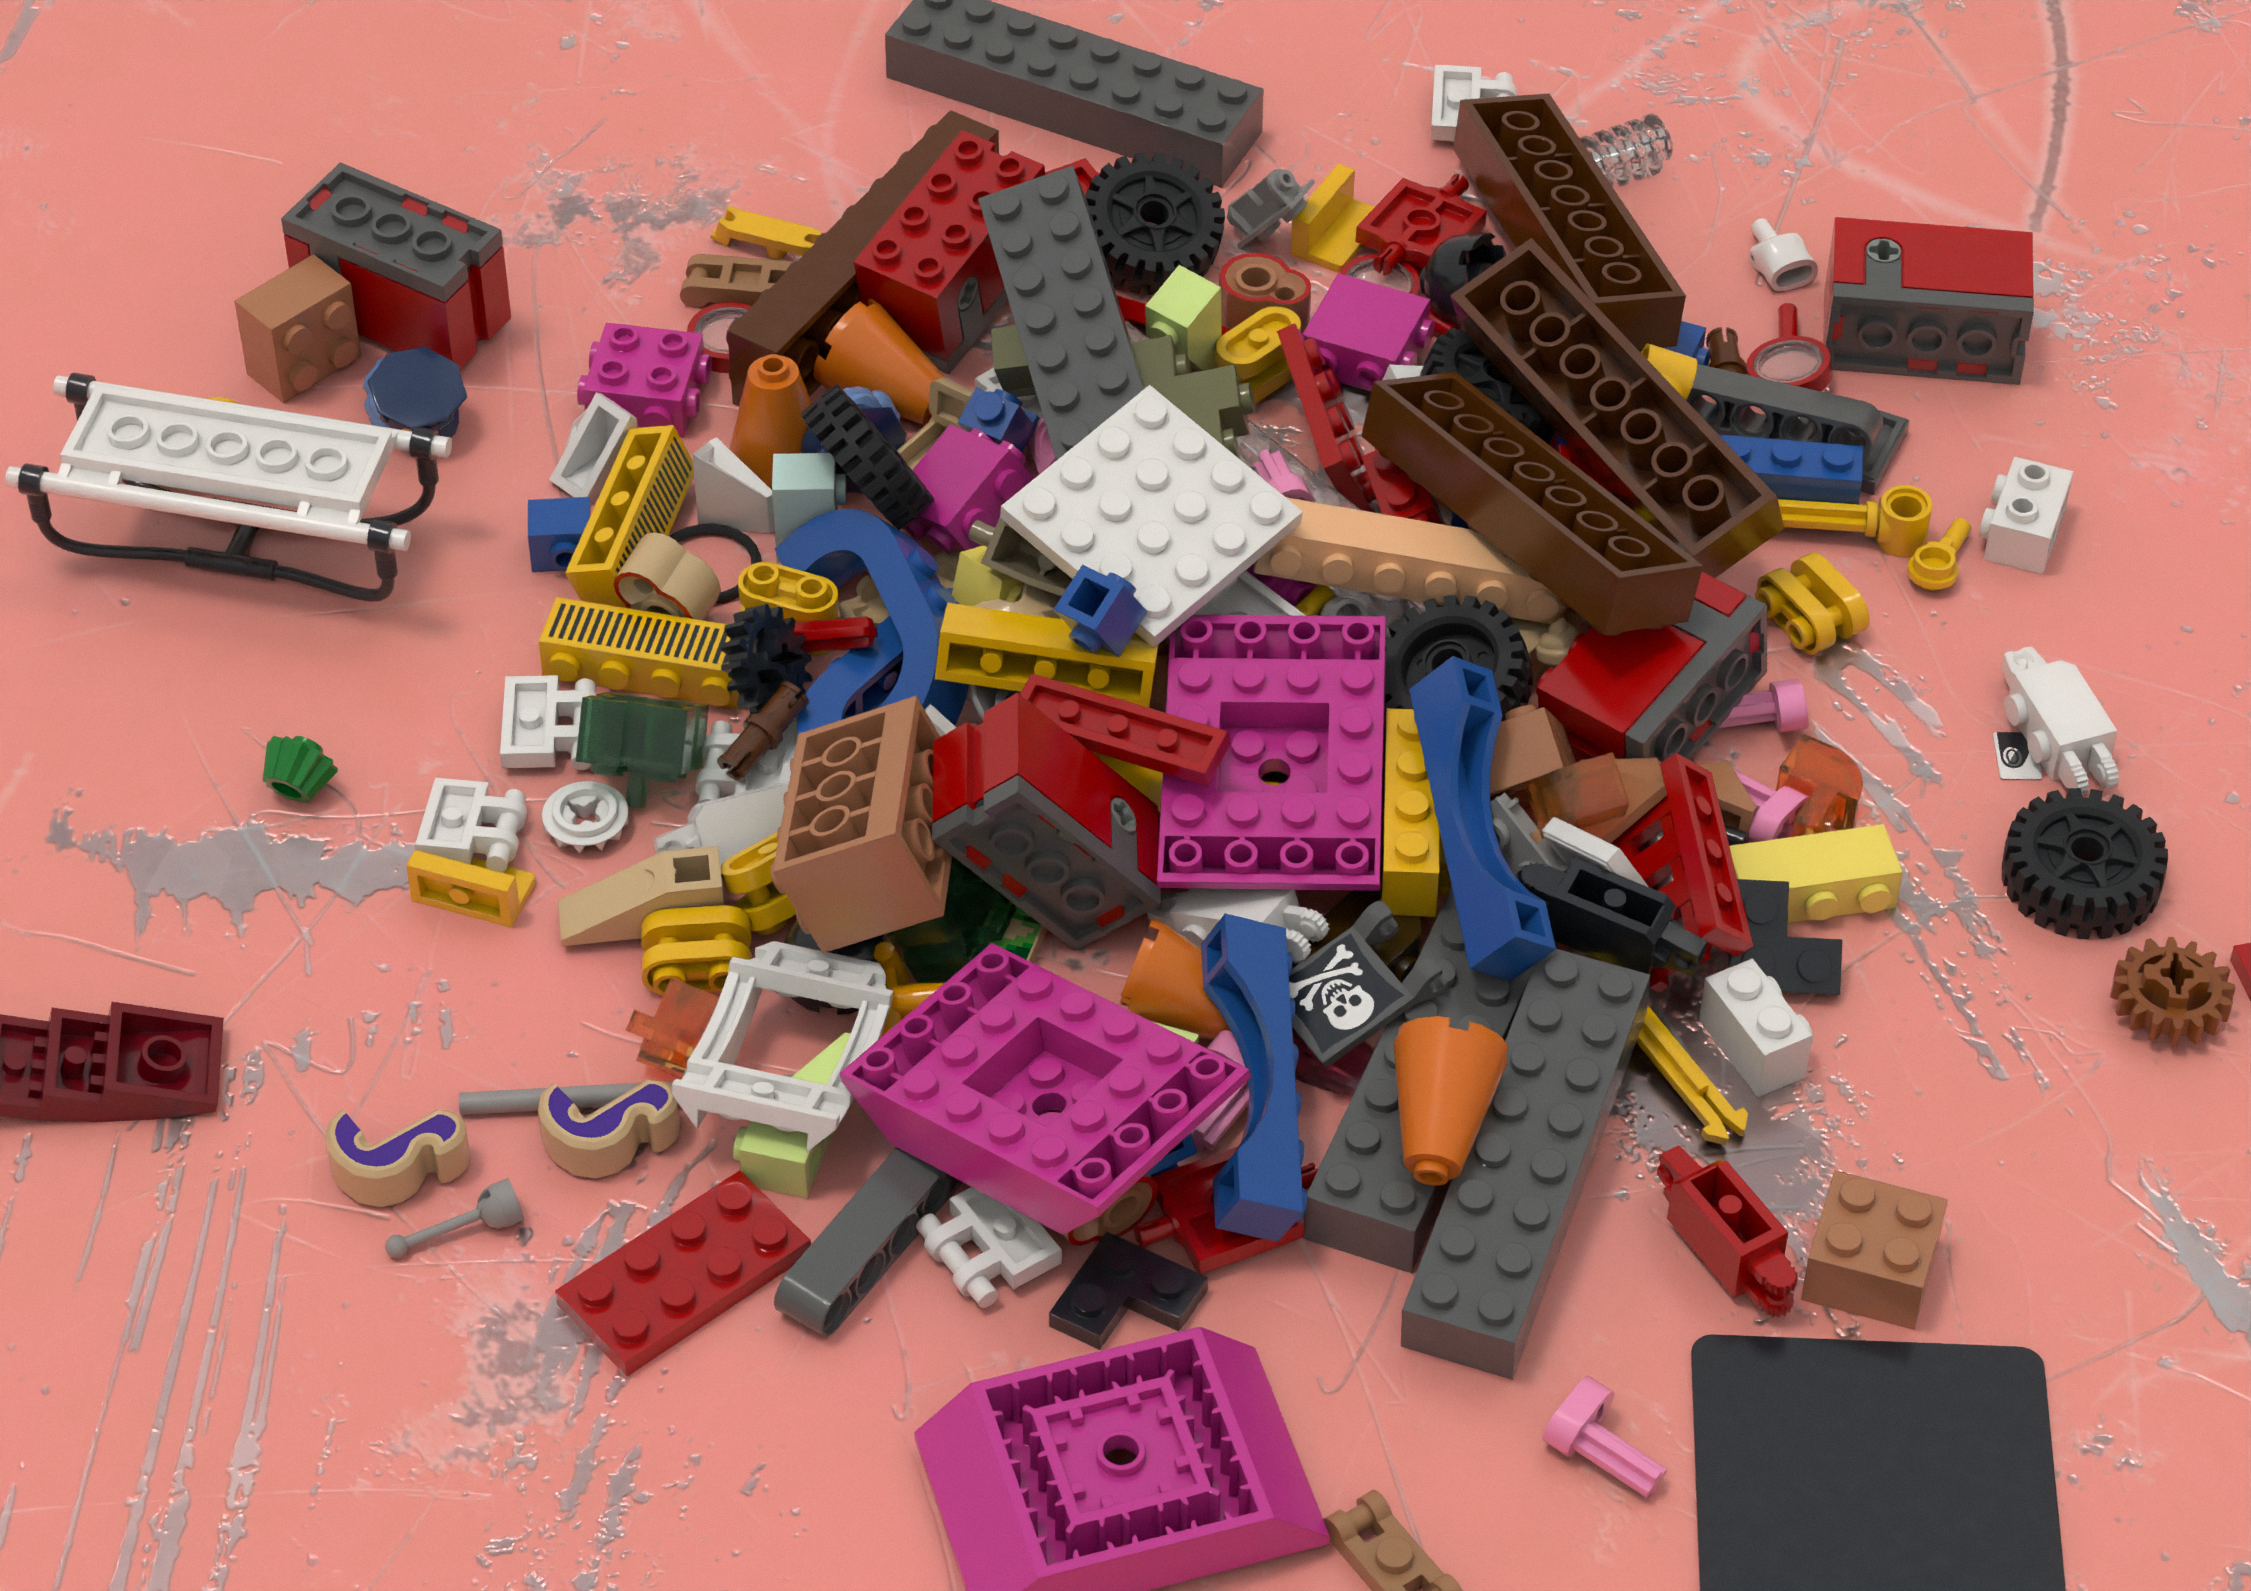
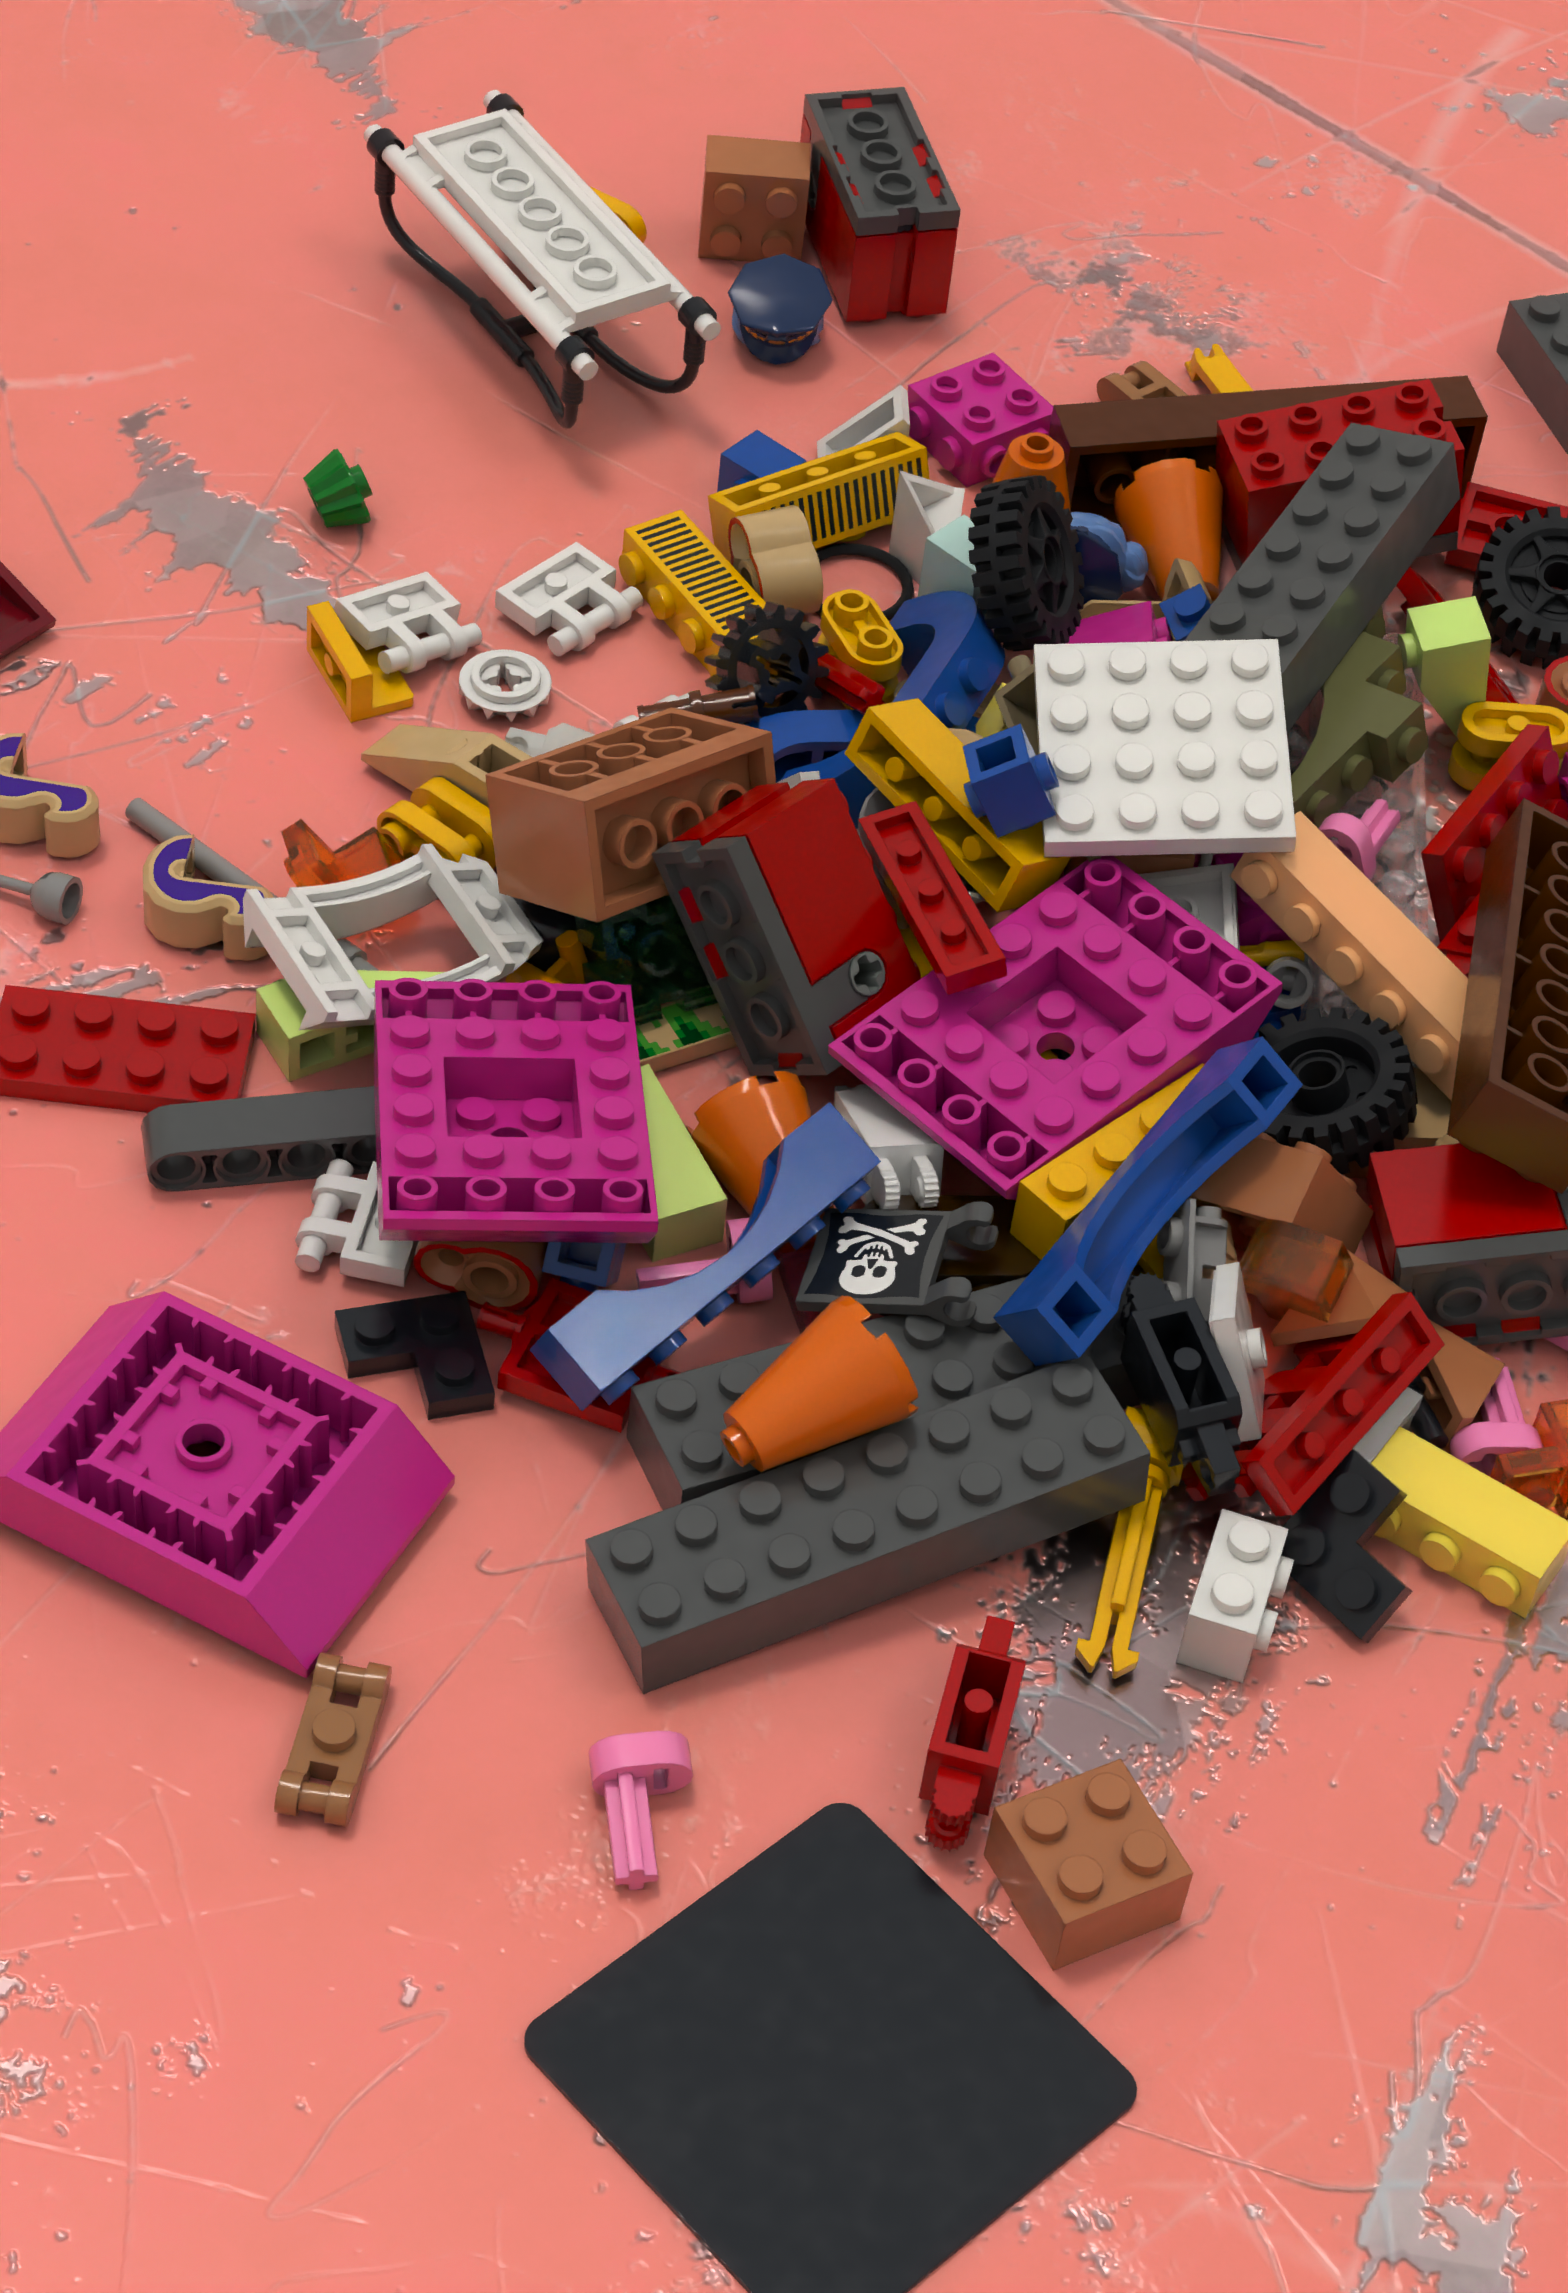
camera: 40 degrees right, 0 degrees up
clear green brick [576,692,709,808] -> none

